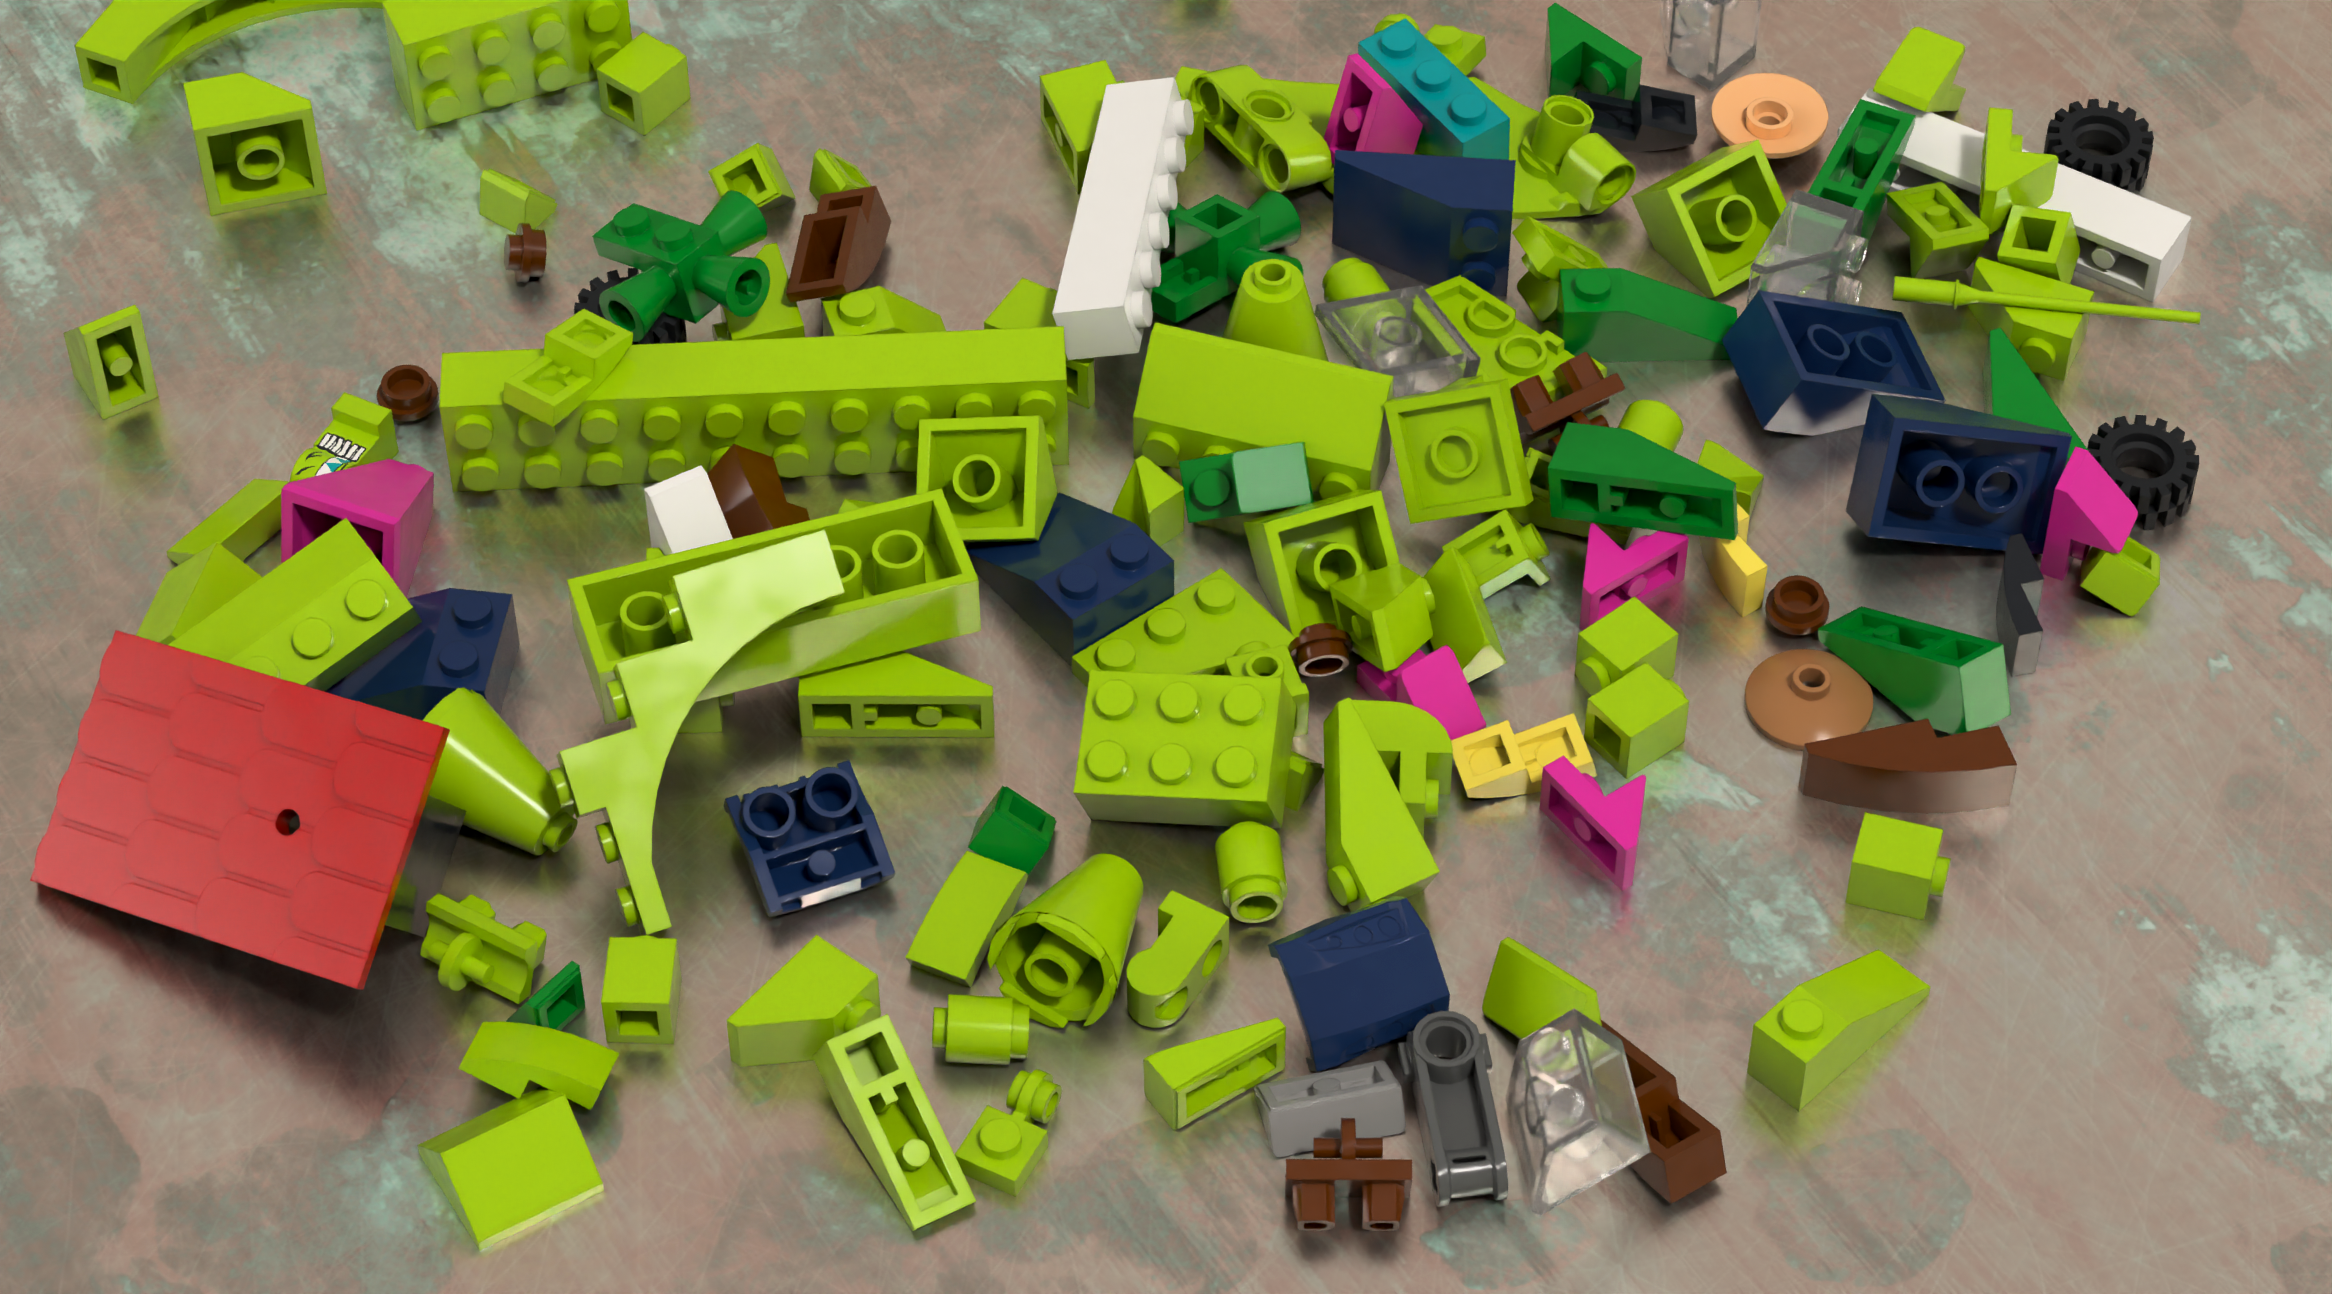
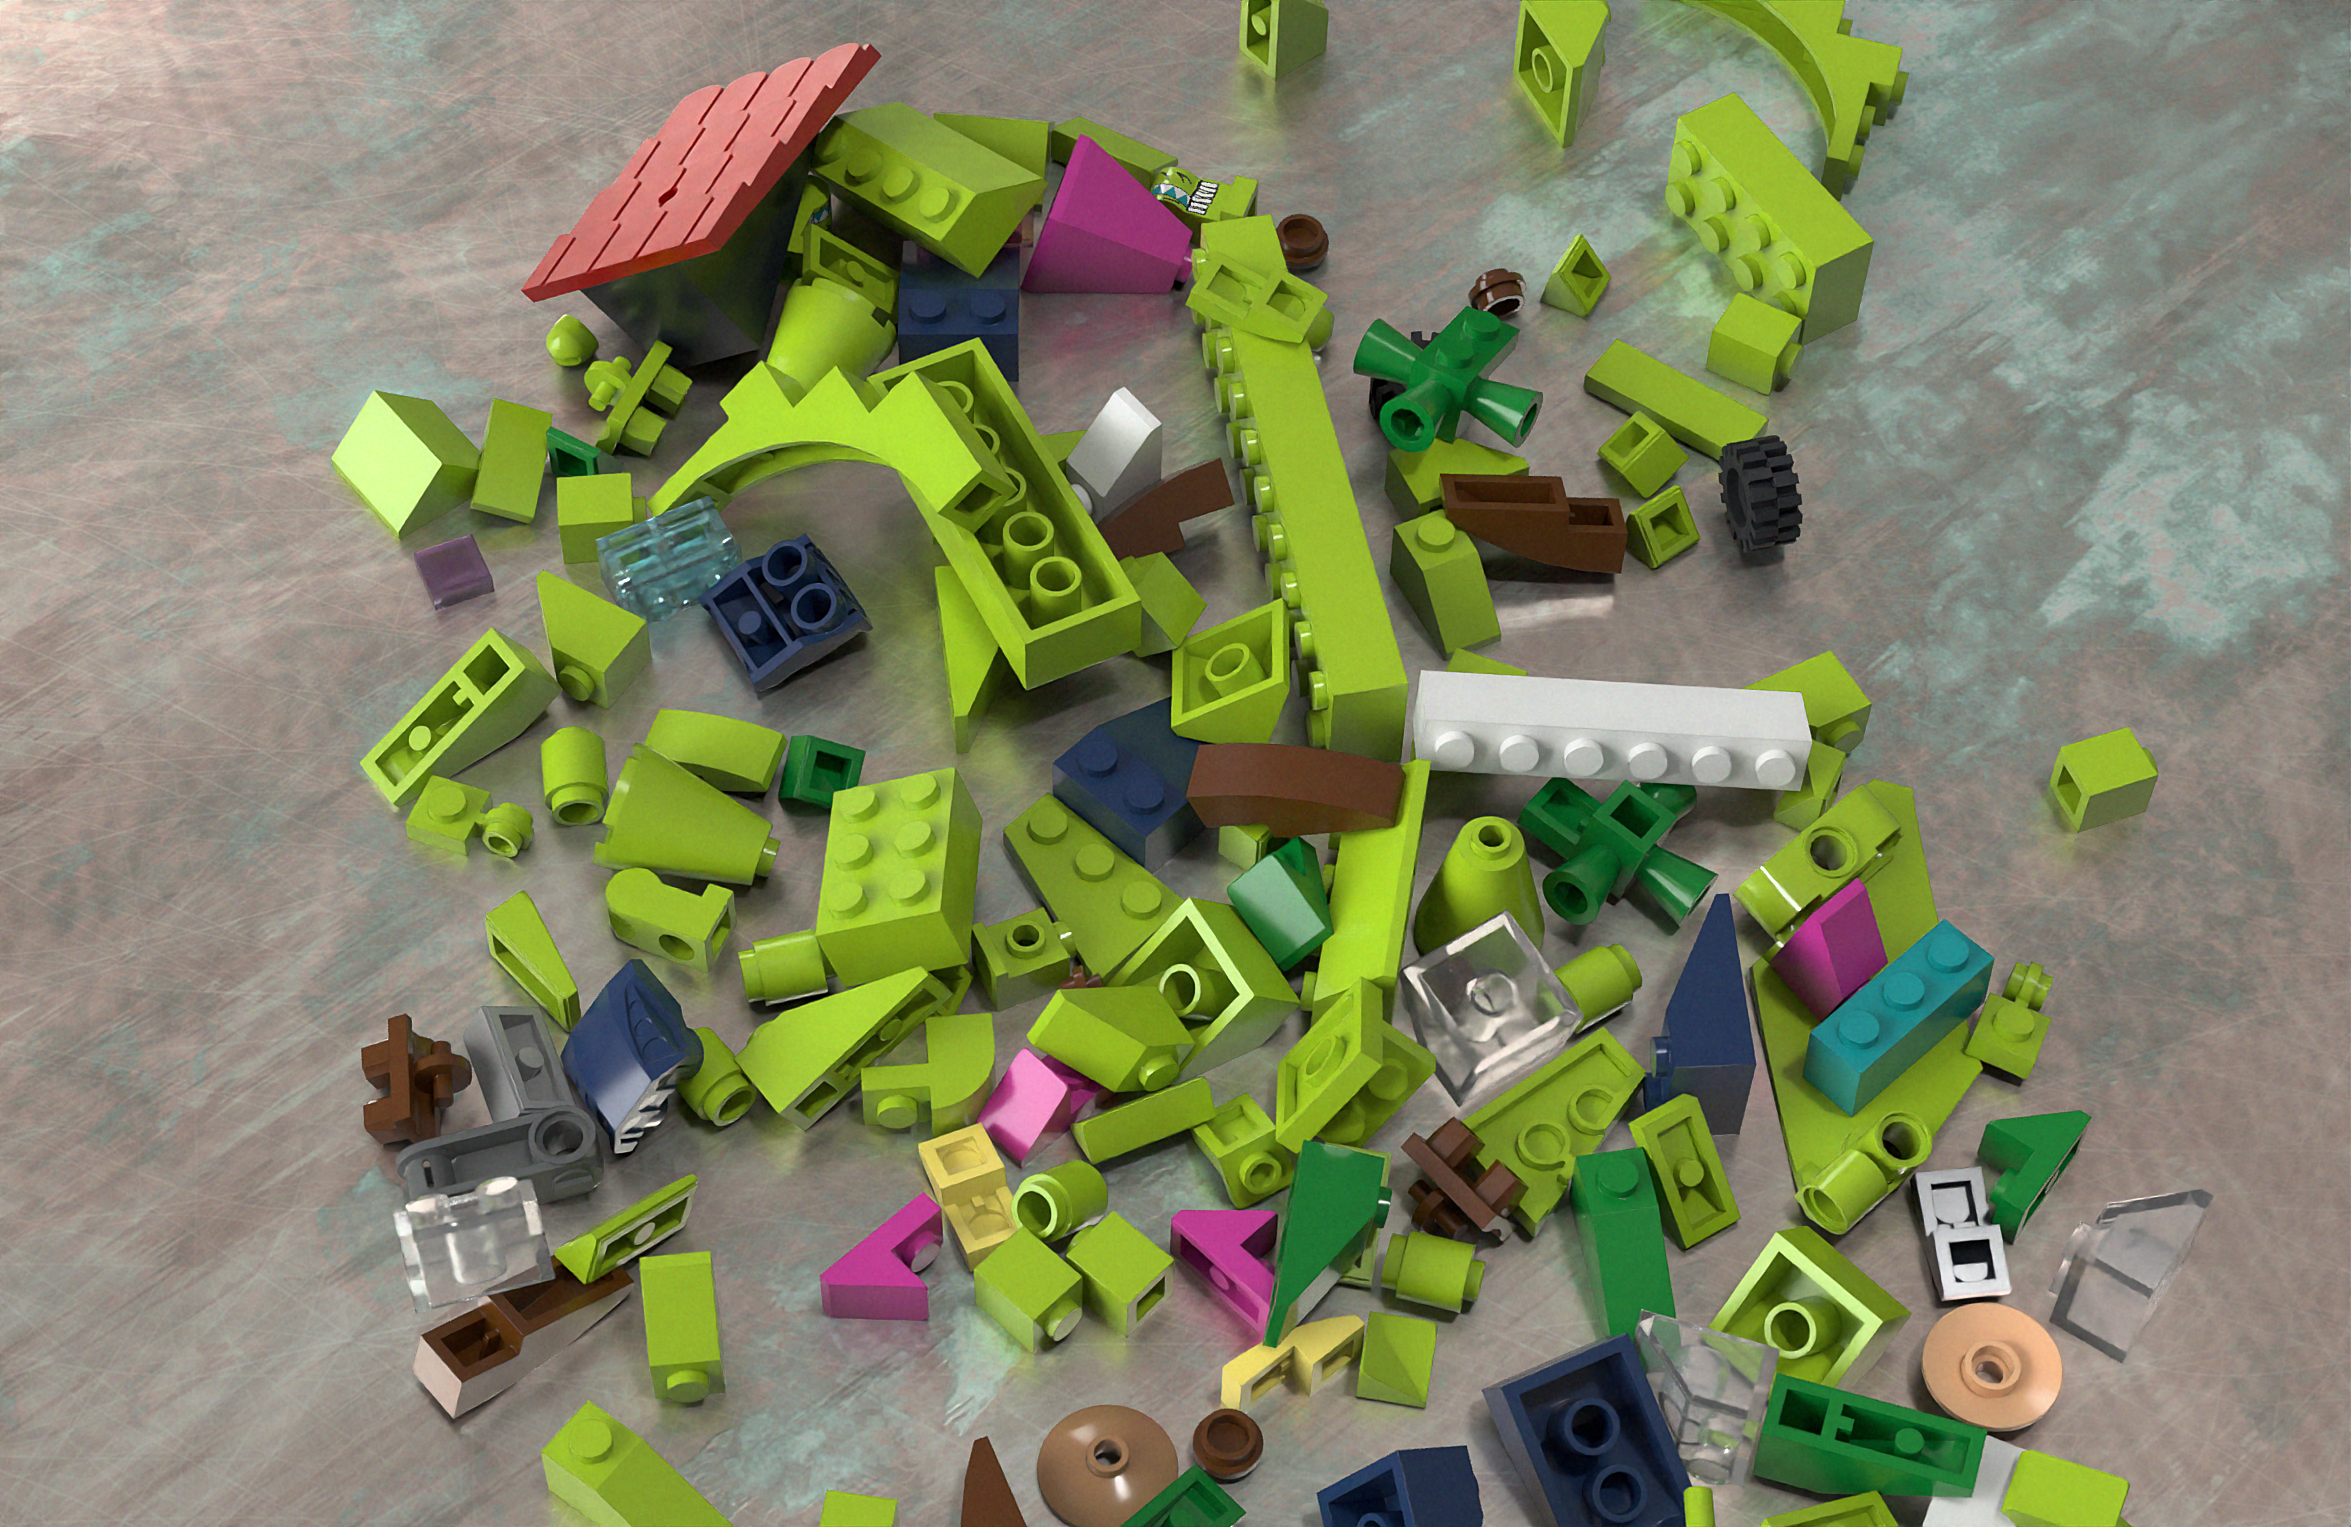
camera: 80 degrees right, 5 degrees up
none -> clear purple tile [413,534,495,611]
none -> lime hinge [546,314,599,368]
none -> clear light blue hinge [596,496,742,625]
none -> lime slope [639,1251,726,1402]
none -> lime brick [1011,1160,1108,1242]
none -> reddish brown slope [1186,743,1406,838]
none -> lime tile [1583,338,1769,460]
none -> black tyre [1718,435,1803,552]

